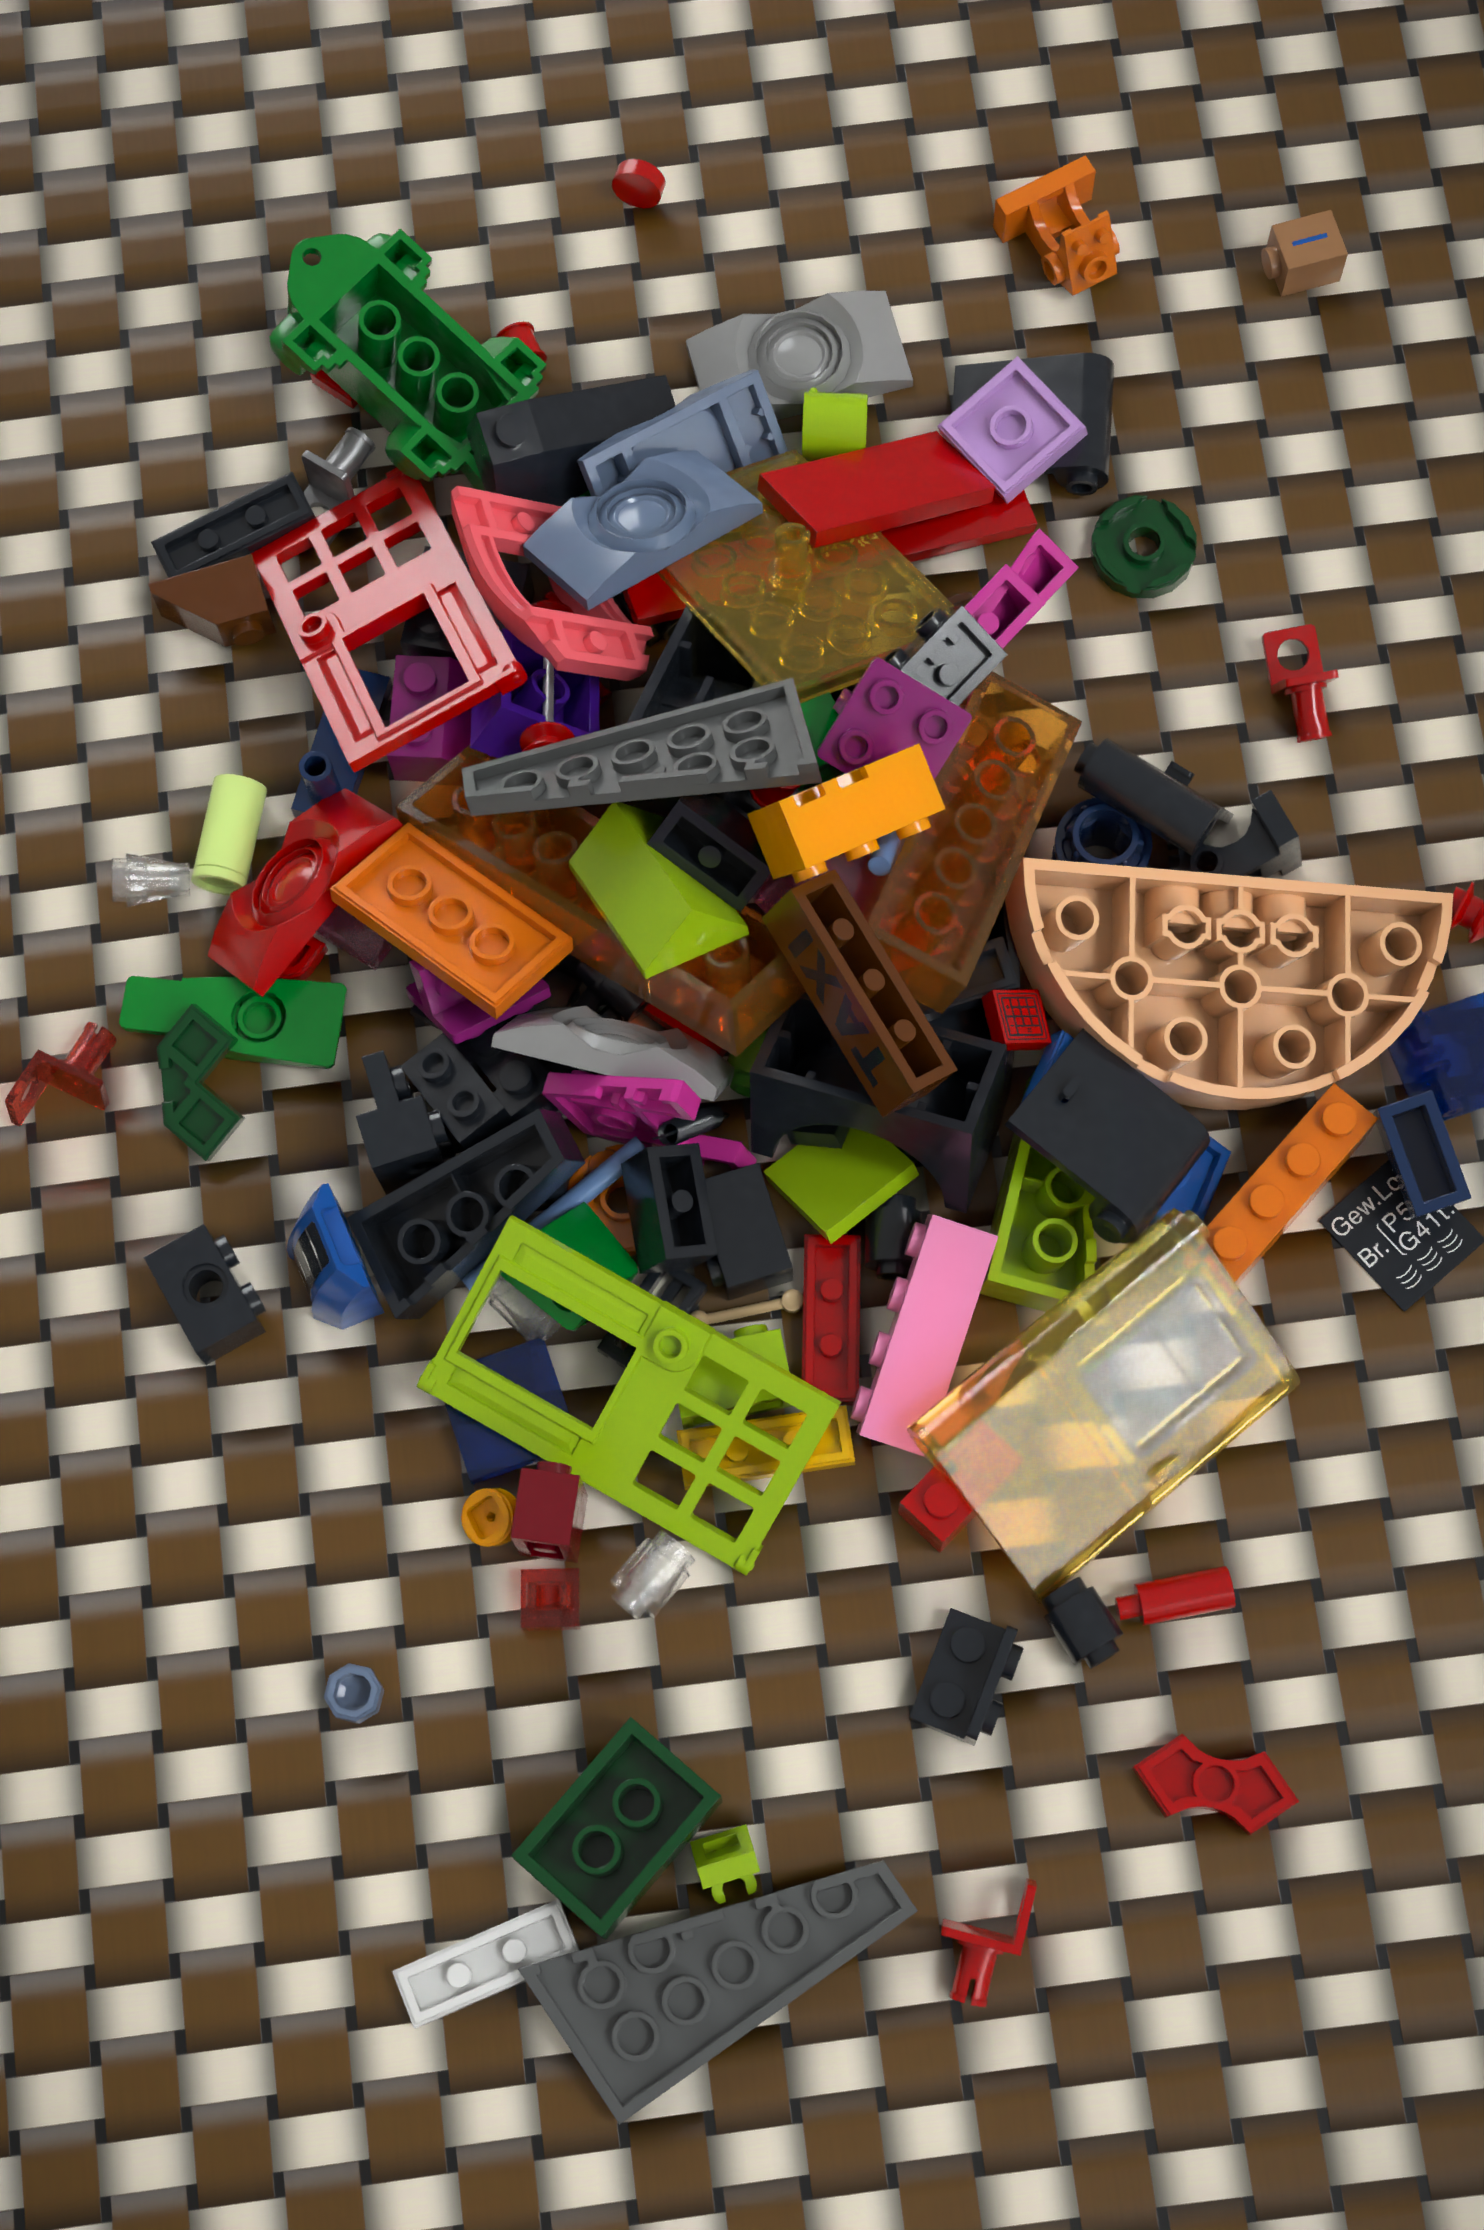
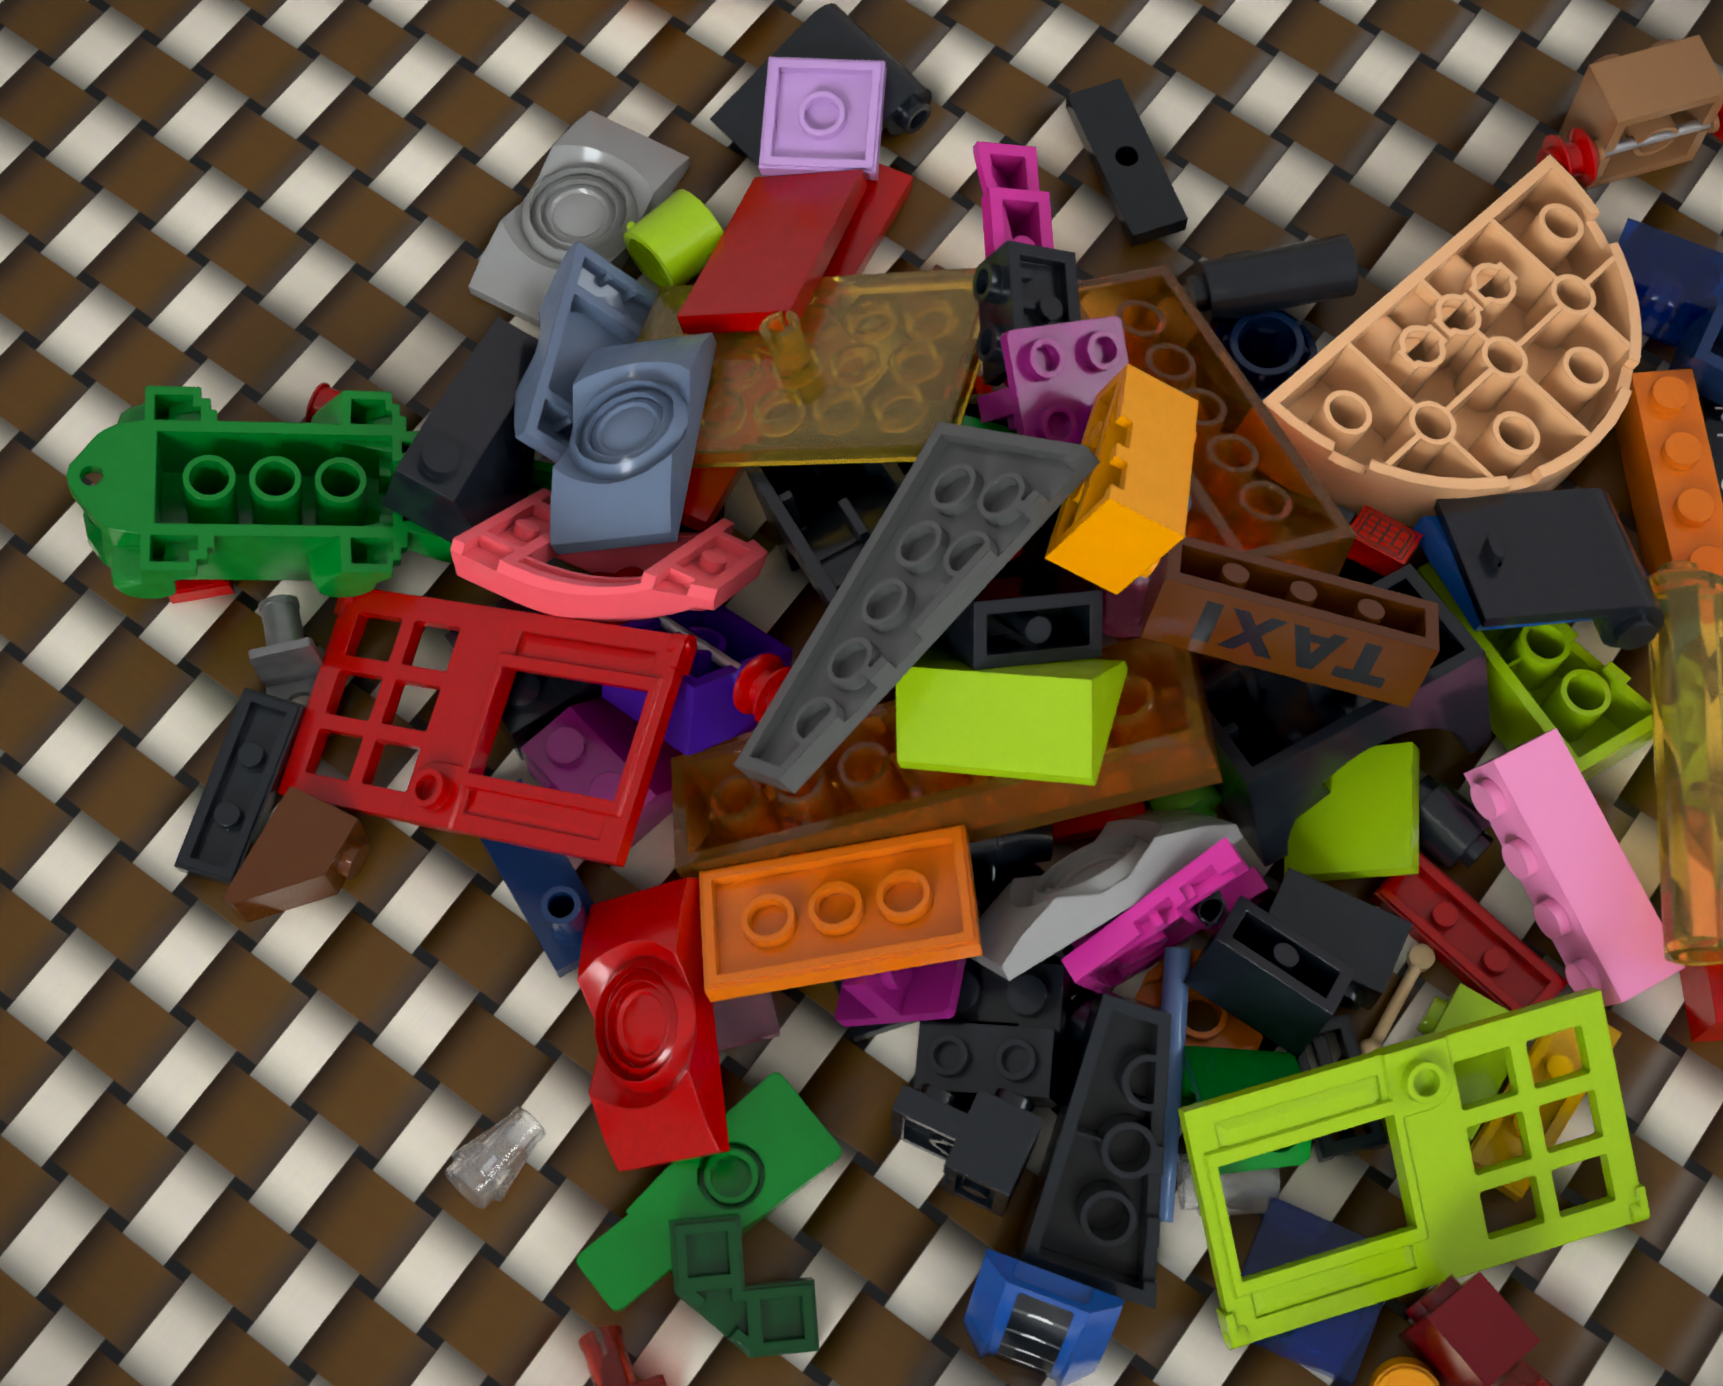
camera: 50 degrees left, 5 degrees down
yellowish green pin [191,774,267,896] -> none
clear brick [610,1530,695,1619] -> none
red tile [612,159,666,208] -> none
dark green tile [1091,495,1197,599] -> none
black tile [1166,790,1302,878] -> none
red bracket [1262,624,1339,743] -> none
none -> black tile [1065,78,1188,247]

